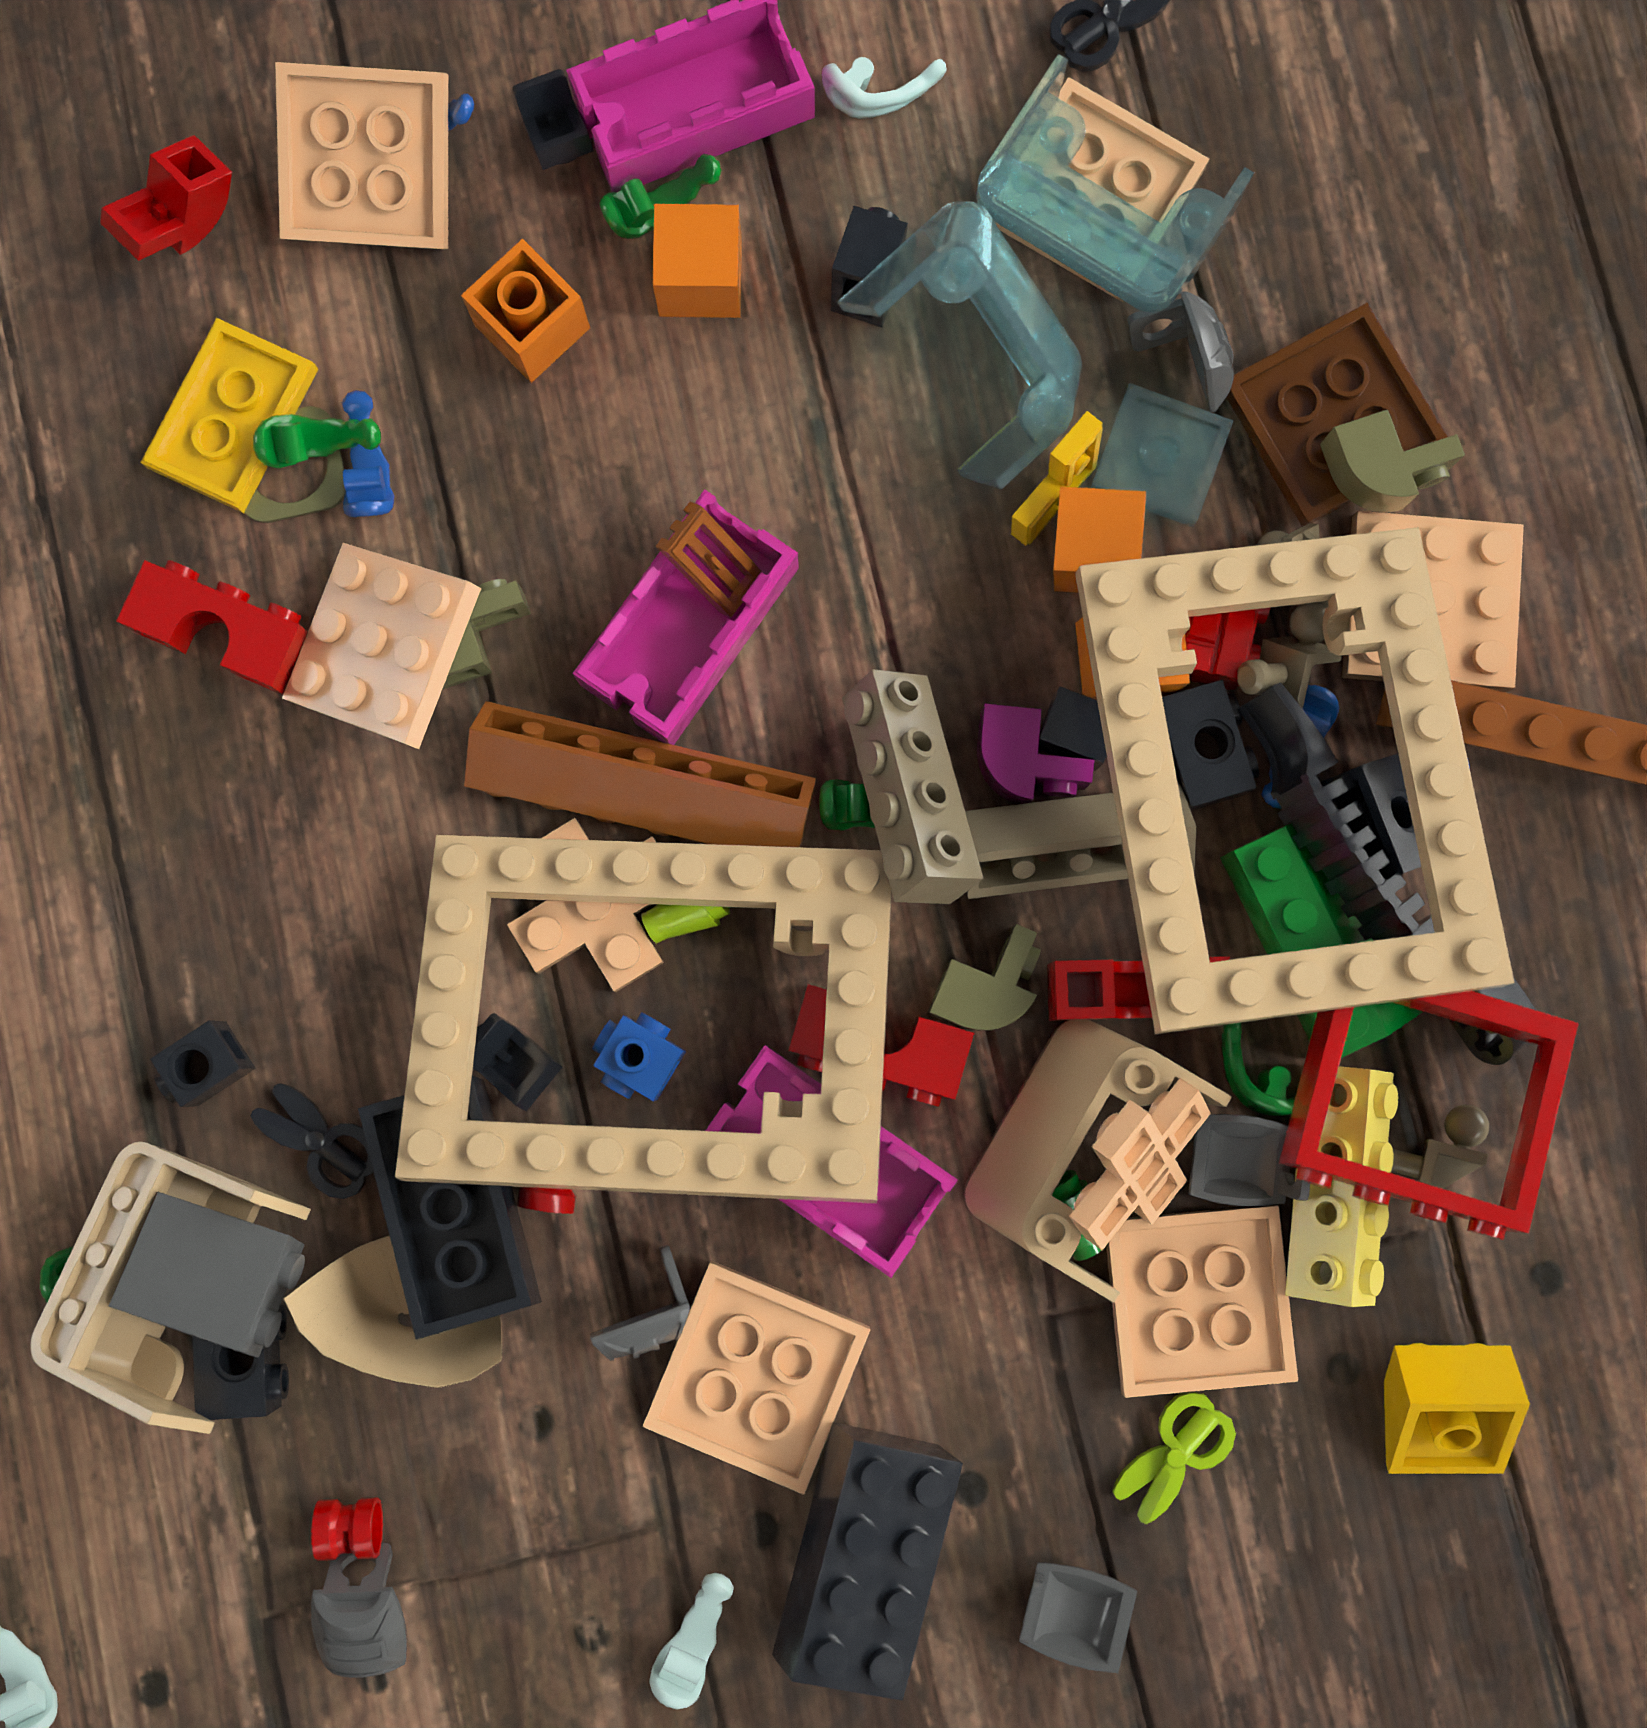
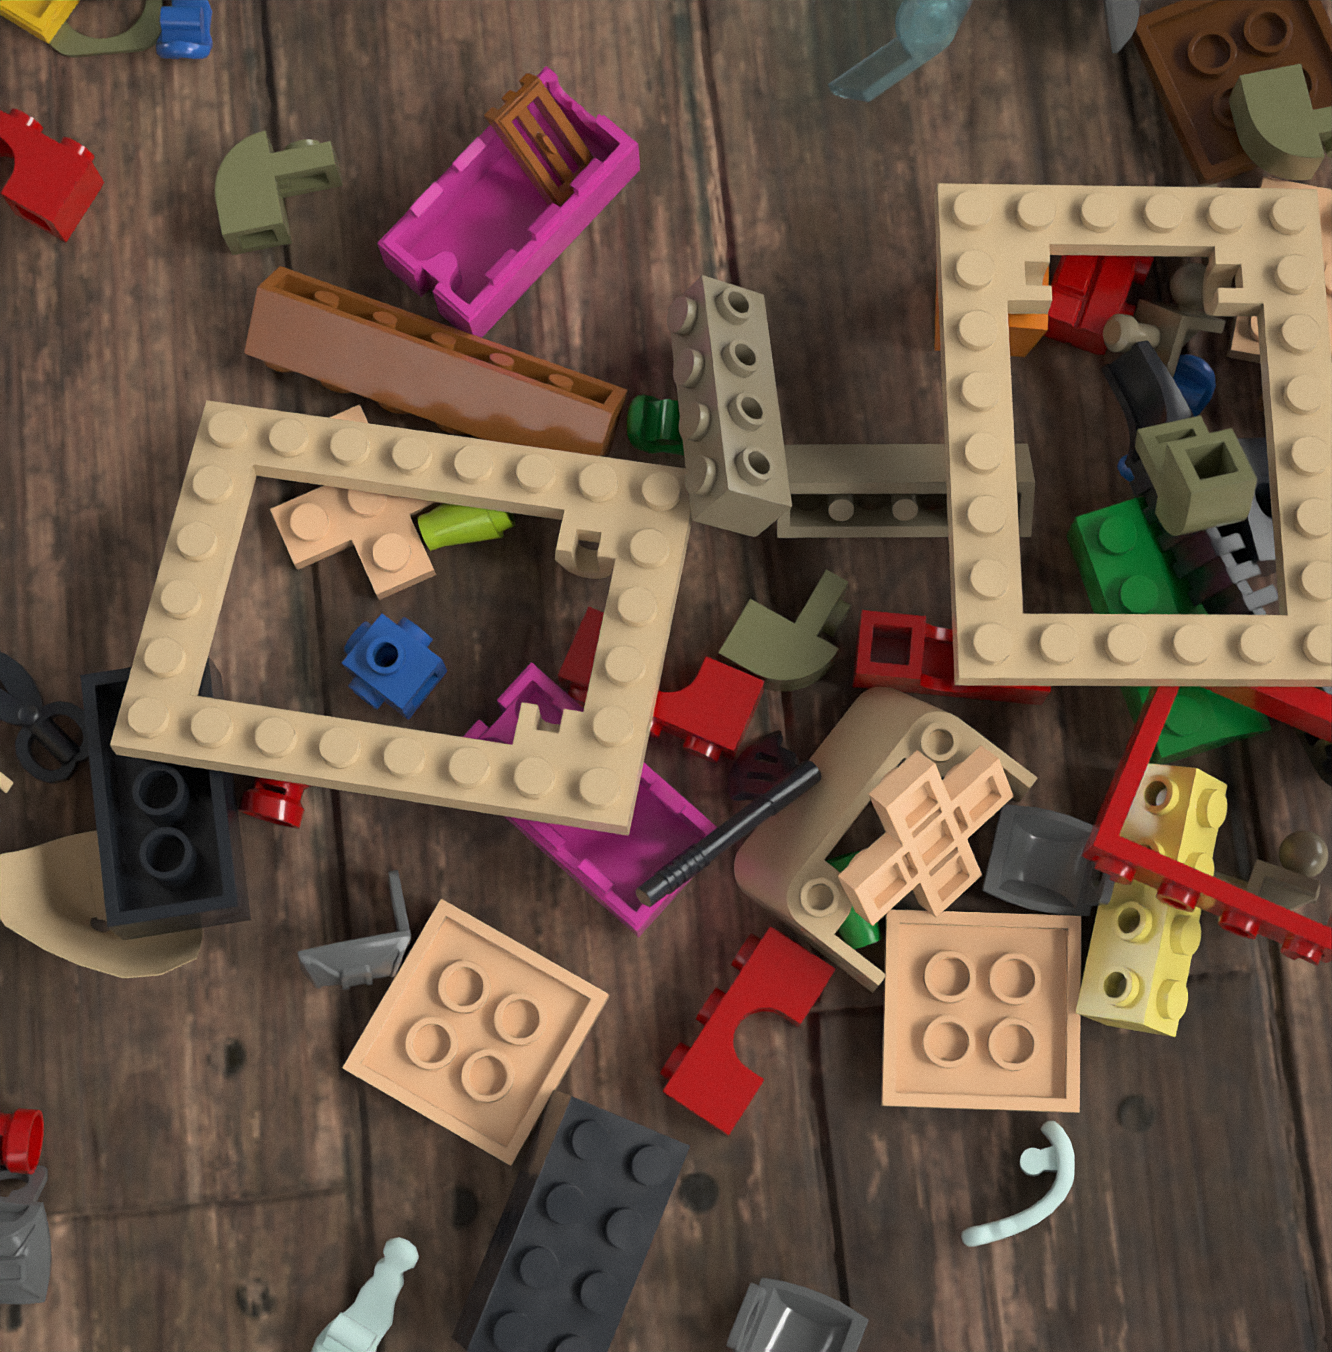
camera: 15 degrees right, 5 degrees down
light nougat plate [282,543,481,749] -> none
black bracket [473,1013,563,1112] -> none
magenta brick [977,704,1094,804] -> none
yellow tile [1011,411,1103,546] -> none
black brick [1038,686,1107,771] -> none
orange head [1053,487,1146,593] -> none
clear light blue plate [1090,383,1233,527] -> none
lime piece [1112,1391,1236,1524] -> none
black brick [1162,680,1259,811] -> none
green piece [1222,1022,1296,1116] -> none
yellow slope [1384,1343,1530,1474] -> none
none -> black piece [635,730,822,907]
none -> red arch [660,926,836,1137]
none -> light aqua piece [961,1121,1074,1247]
none -> olive brick [1135,416,1257,536]

